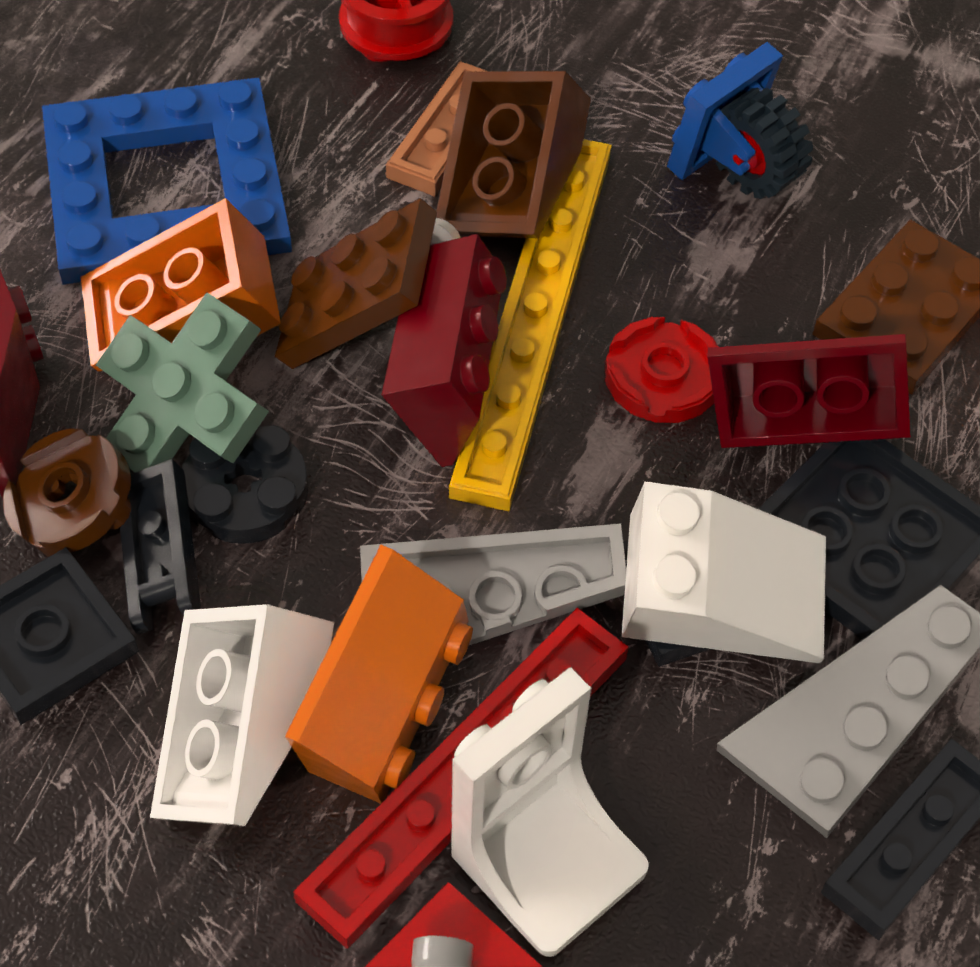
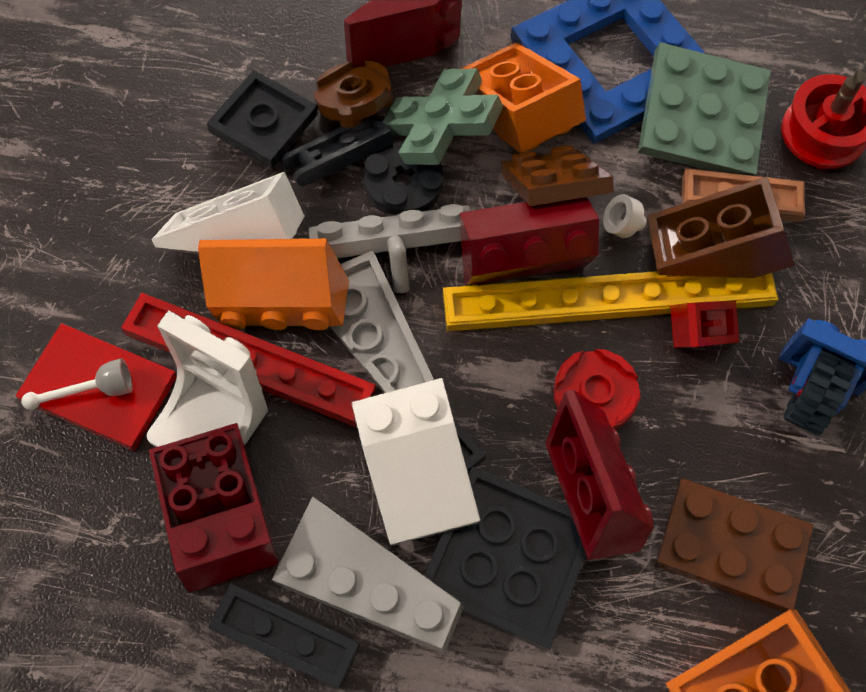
camera: 70 degrees right, 10 degrees up
none -> dark red slope [149,423,279,593]
none -> light grey plate [308,204,471,293]
none -> sand green plate [638,42,771,176]
none -> red slope [670,300,739,347]

